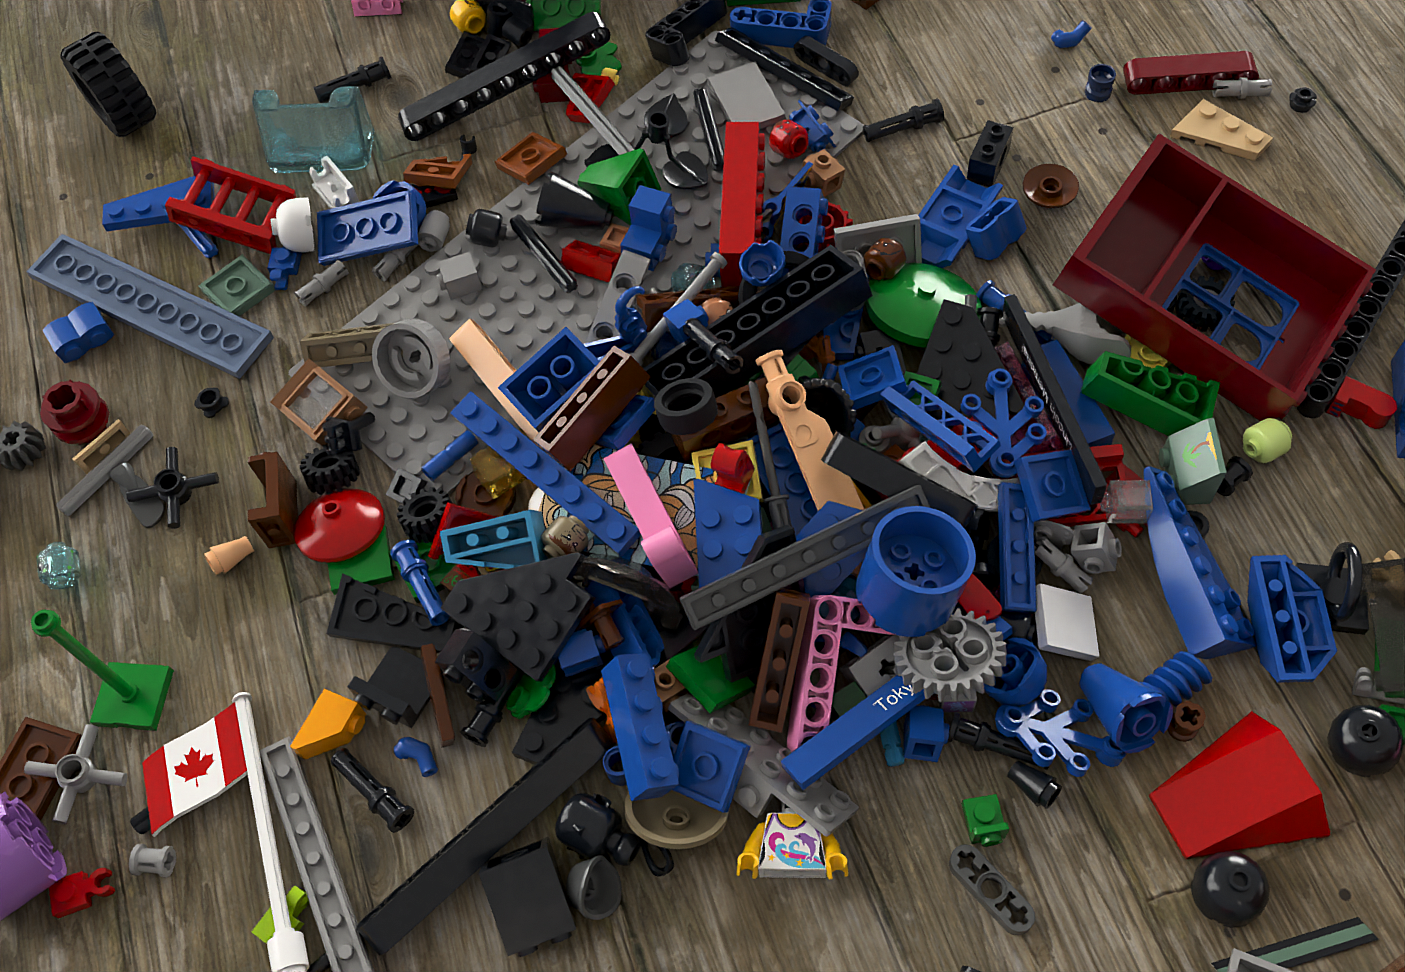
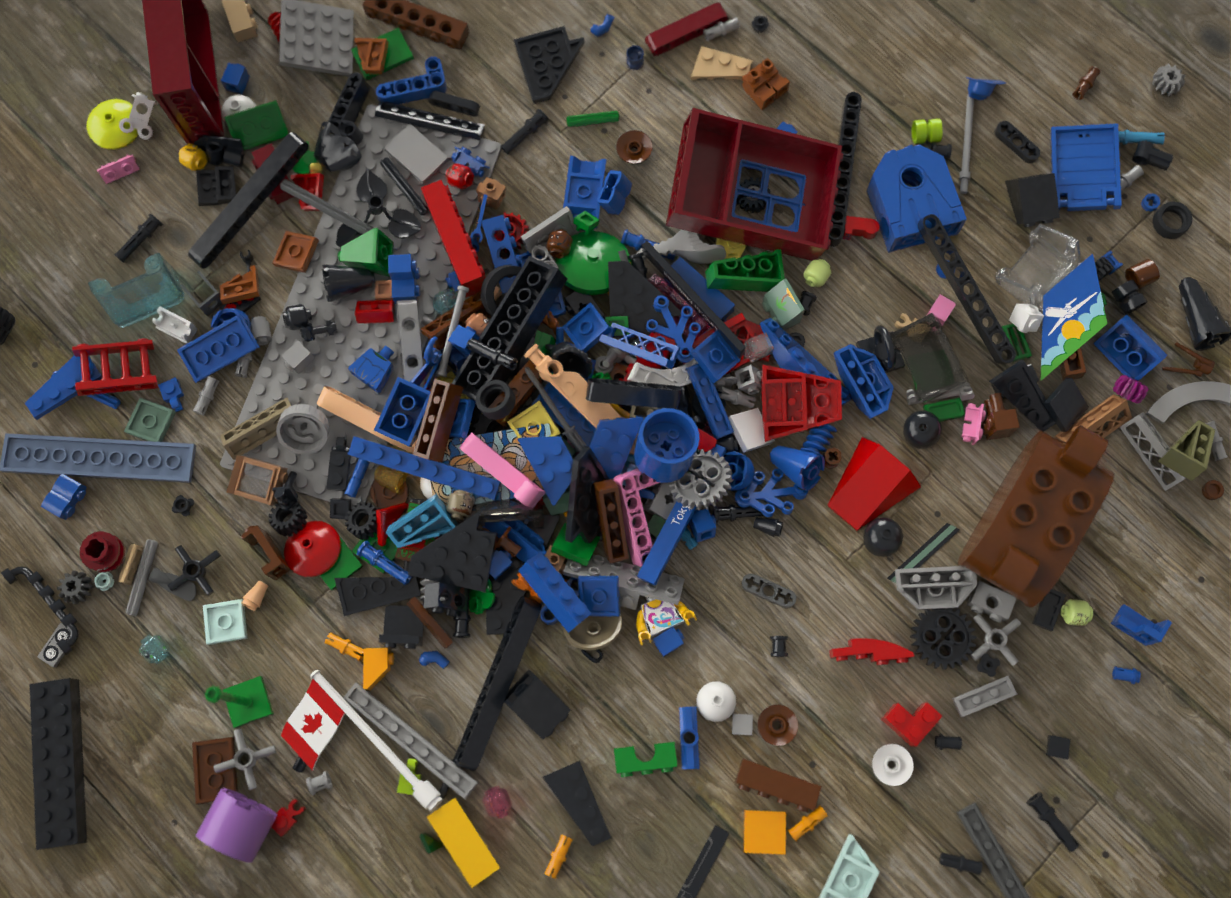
camera: 30 degrees left, 15 degrees up
white cylinder [271,197,314,252] -> none
black pin [330,748,414,833] -> none
black axle [510,214,578,293] -> none
black piece [555,793,641,866] -> none
dark grey helmet [566,855,622,920] -> none
dark grey tile [679,485,930,630] -> none
red leg [711,443,755,494] -> none
blue hair [739,240,785,287] -> none
green bracket [961,794,1010,847] -> none
black brick [967,120,1014,187] -> none
none -> light aqua plate [94,572,114,591]
none -> dark grey piece [180,271,222,316]
none -> light aqua tile [203,599,248,645]
none -> black bar [300,320,337,342]
none -> black piece [313,121,362,172]
none -> light orange pin [325,632,364,661]
none -> black hinge [326,437,351,491]
none -> blue torso [348,346,394,394]
none -> black wing [513,26,585,104]
none -> green axle [566,110,619,127]
none -> green tile [573,211,600,236]
none -> blue brick [653,626,685,658]
none -> dark orange hips [742,58,790,110]
none -> red wedge [761,364,842,442]

